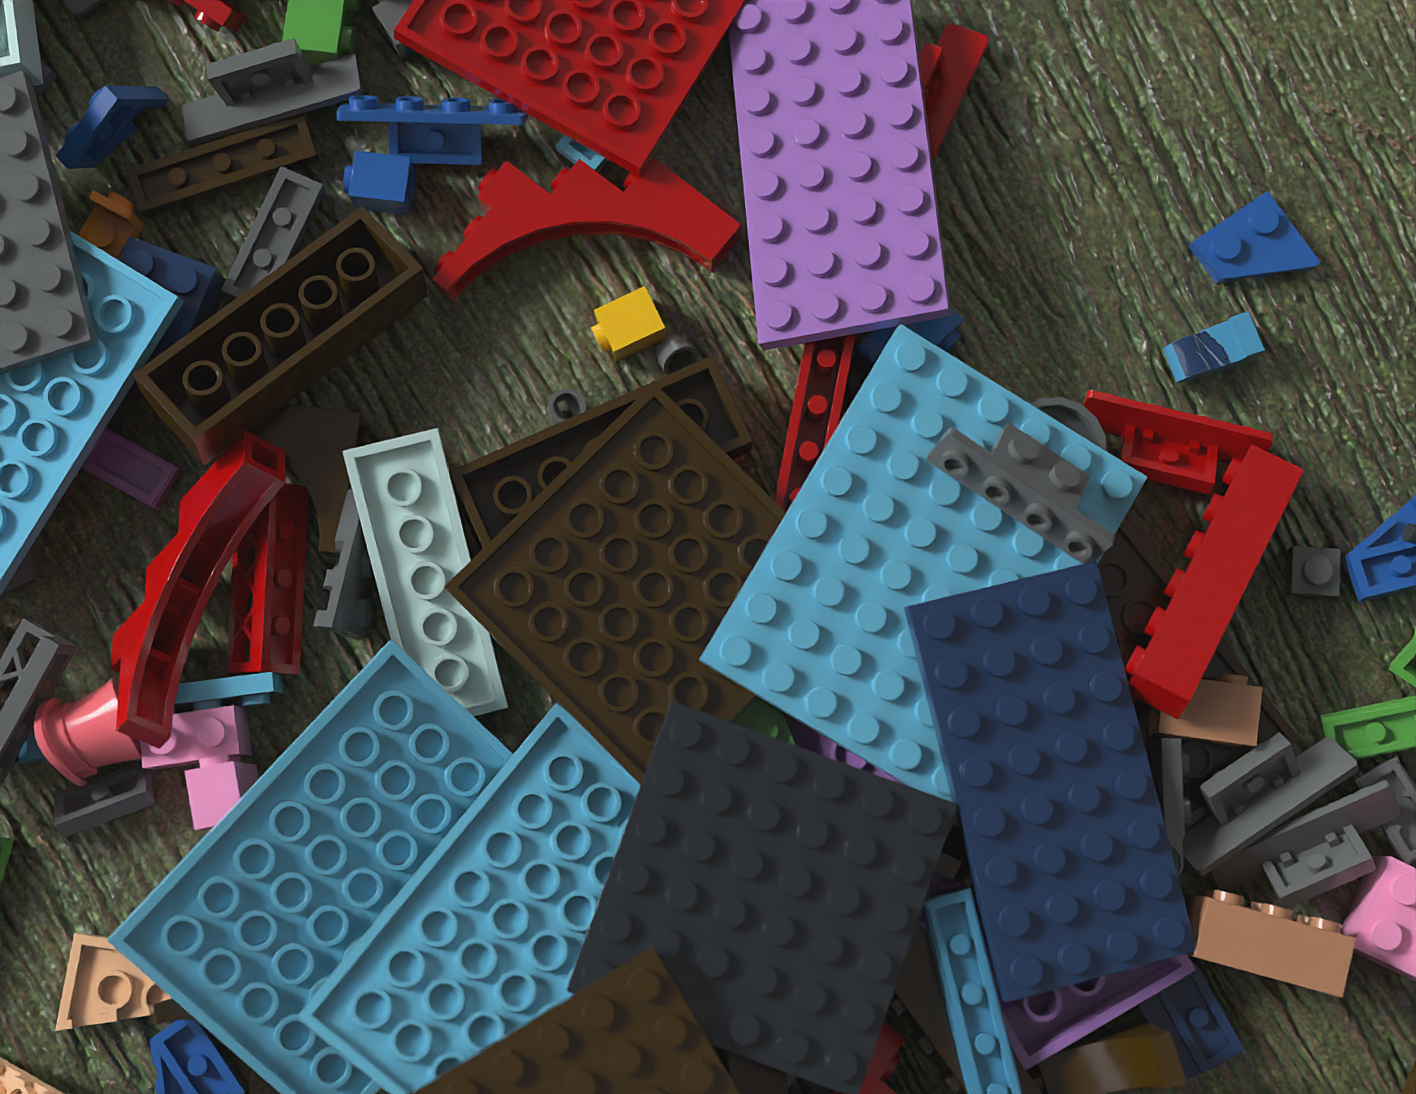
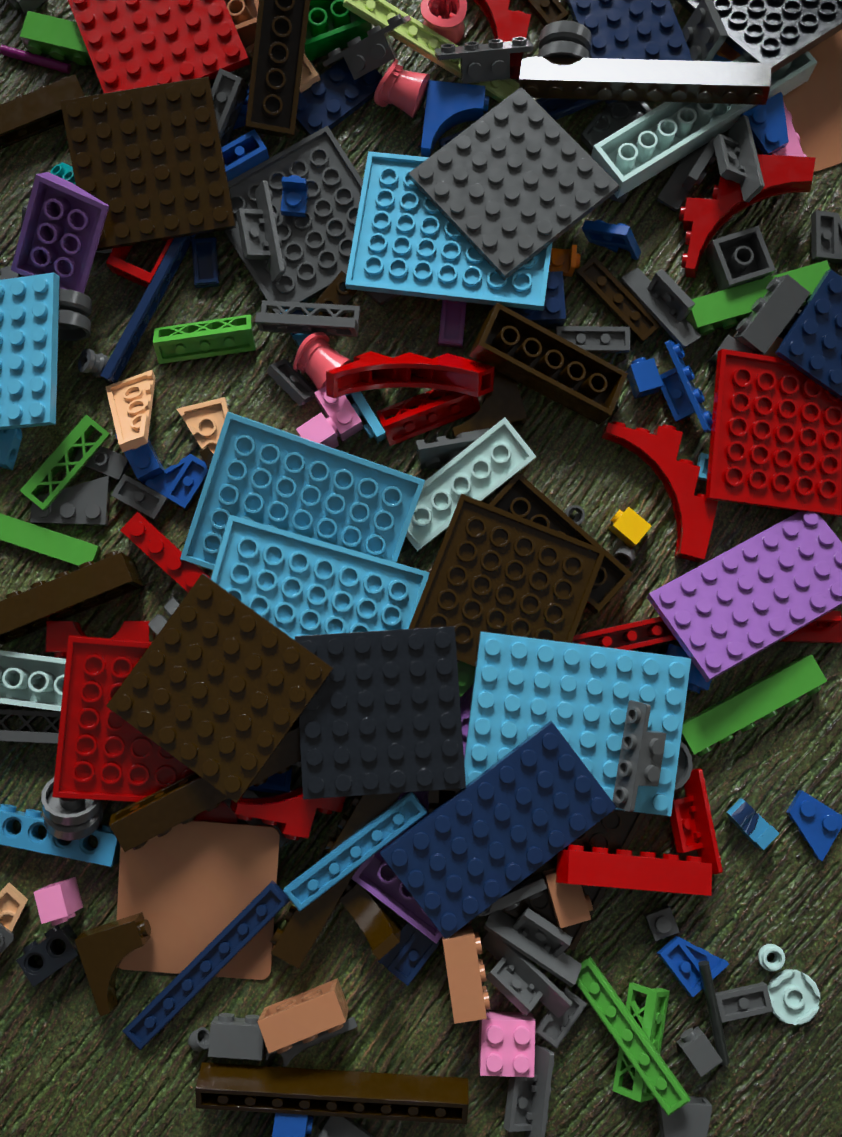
camera: 60 degrees right, 0 degrees up
none -> bright green brick [681,654,827,756]

